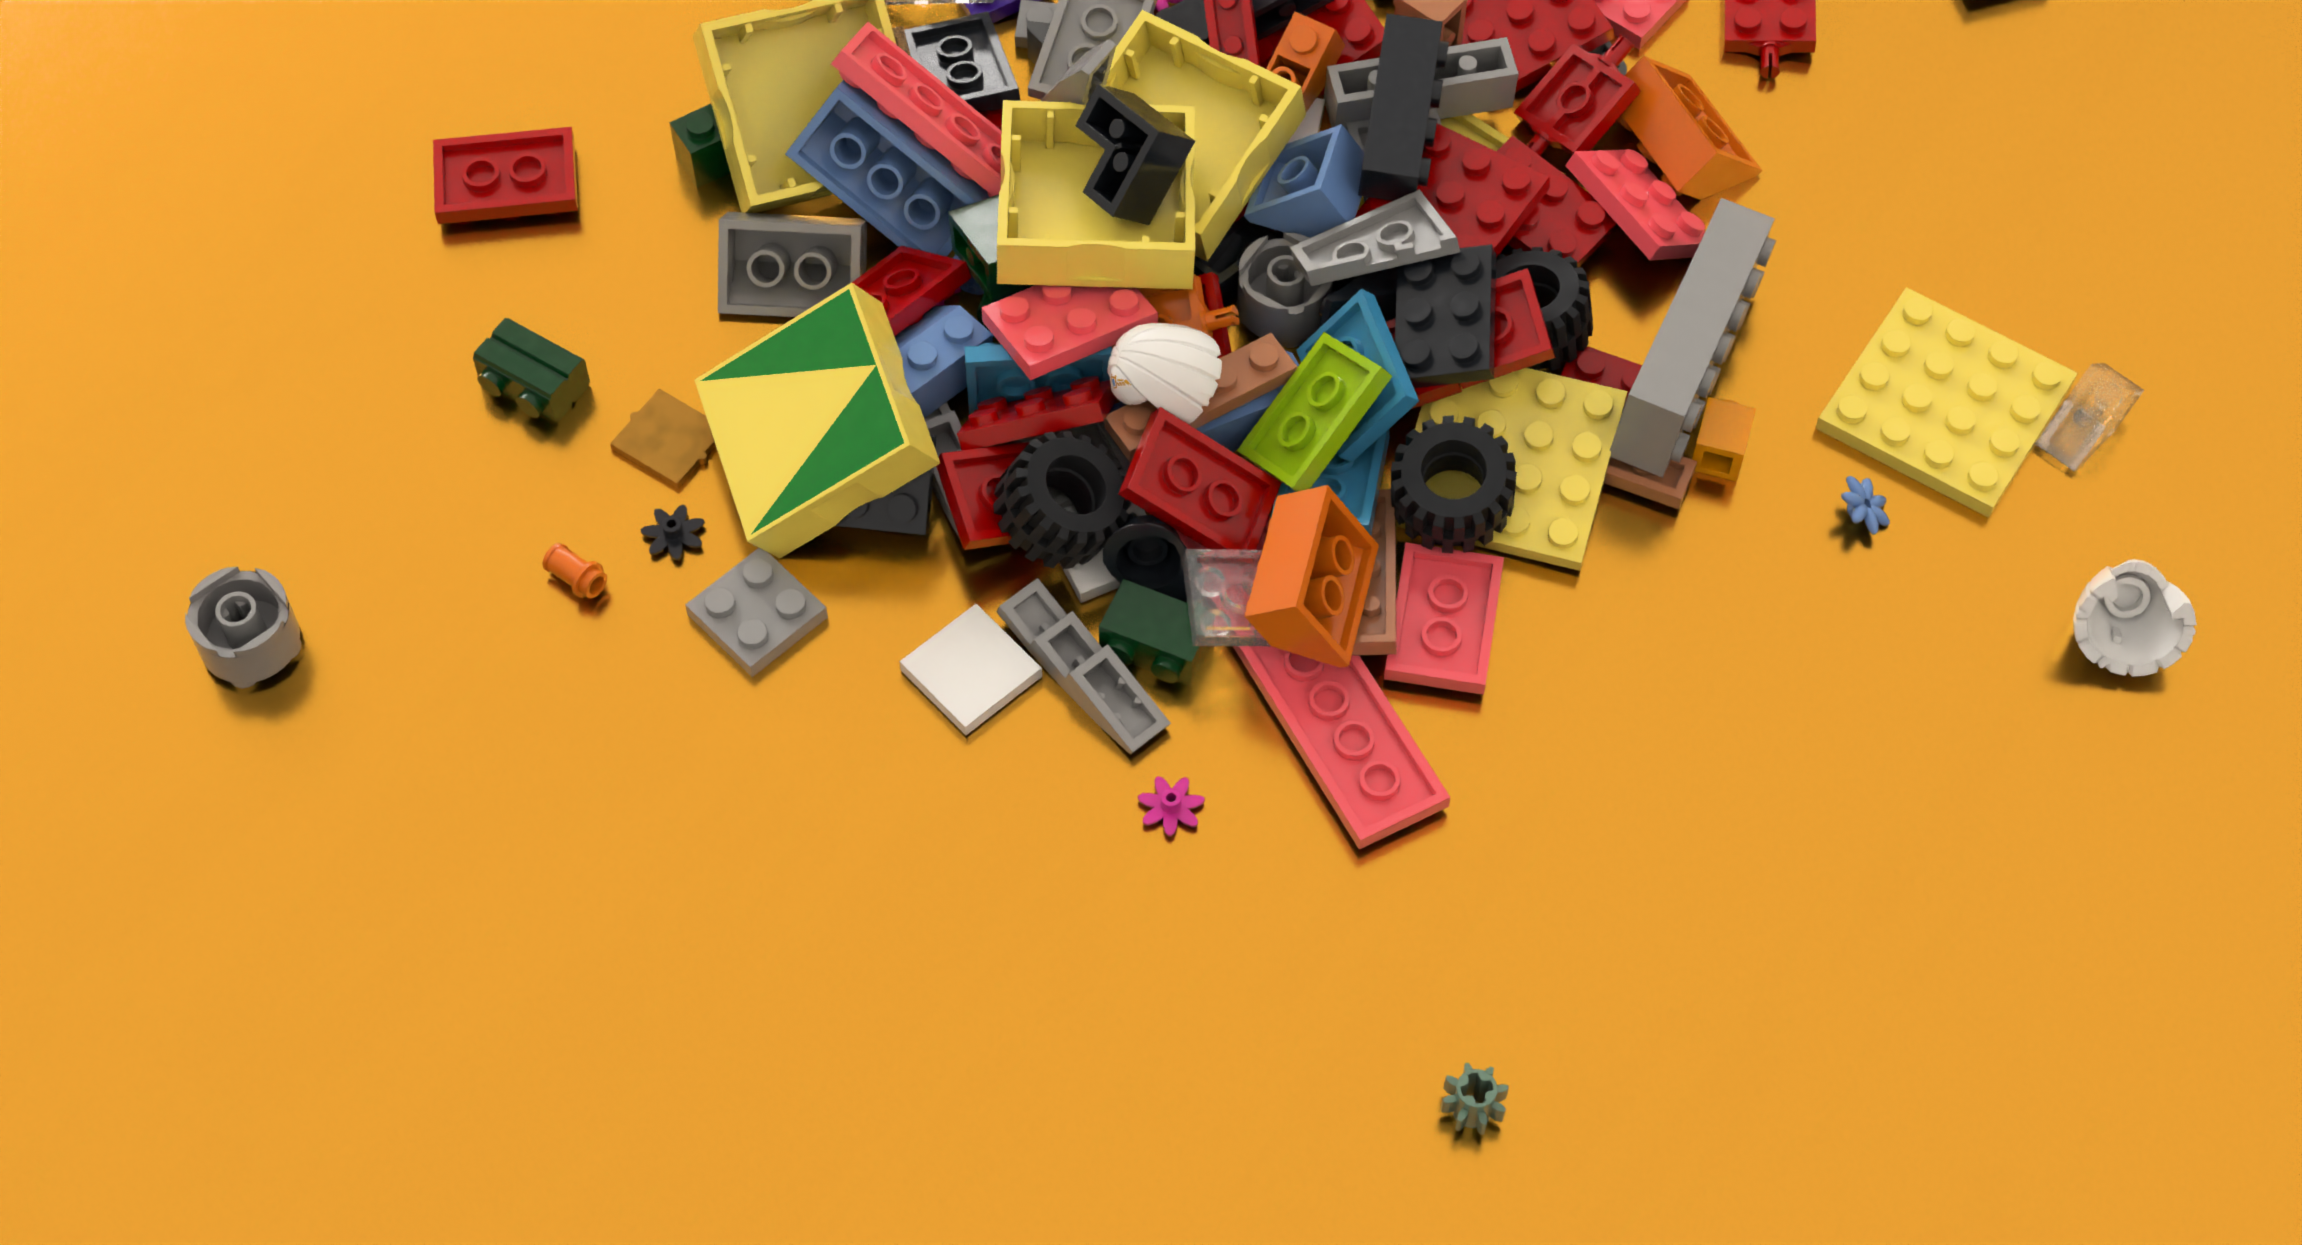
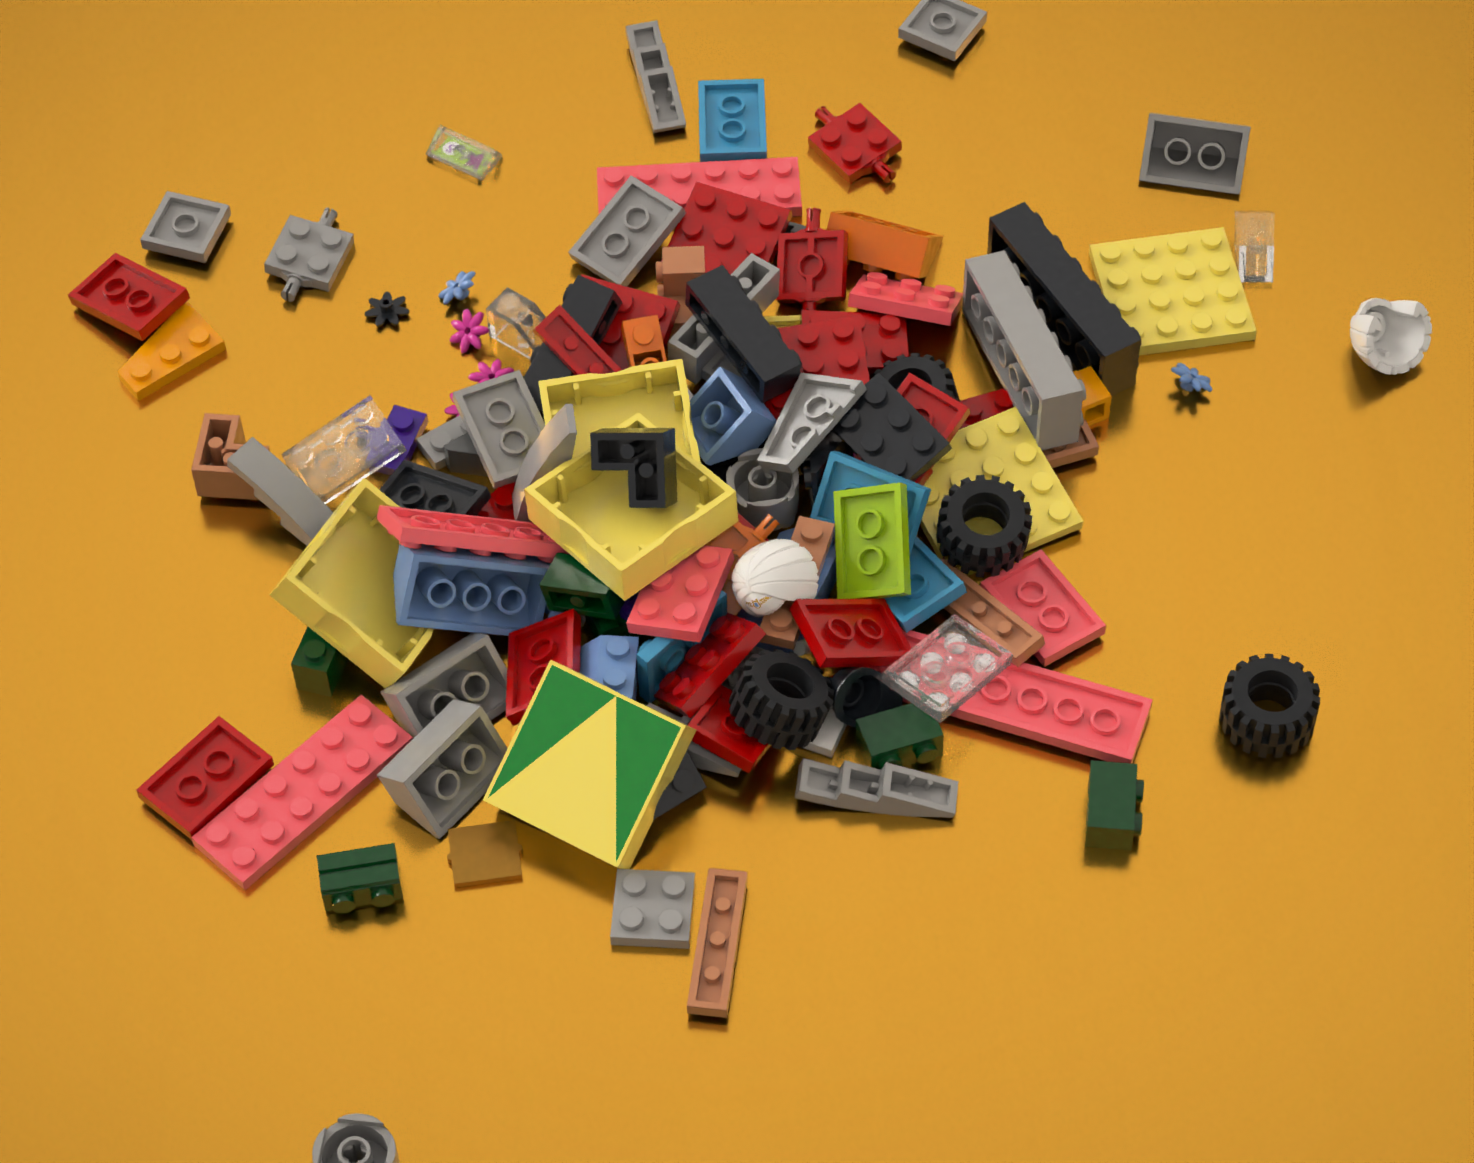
camera: 40 degrees left, 5 degrees down
orange pin [542,543,607,599] -> none
black plant [641,505,705,561] -> none
white tile [899,604,1042,735] -> none
dark pink plant [1138,776,1205,837] -> none
orange slope [1244,485,1379,668] -> none
sand green gear [1440,1063,1509,1135] -> none
none -> coral plate [191,695,413,890]
none -> light grey slope [377,699,508,839]
none -> nougat plate [687,868,748,1018]
none -> black brick [987,202,1142,396]
none -> dark green brick [1085,760,1144,850]
none -> light grey slope [1139,112,1251,195]
none -> black tyre [1220,654,1321,758]

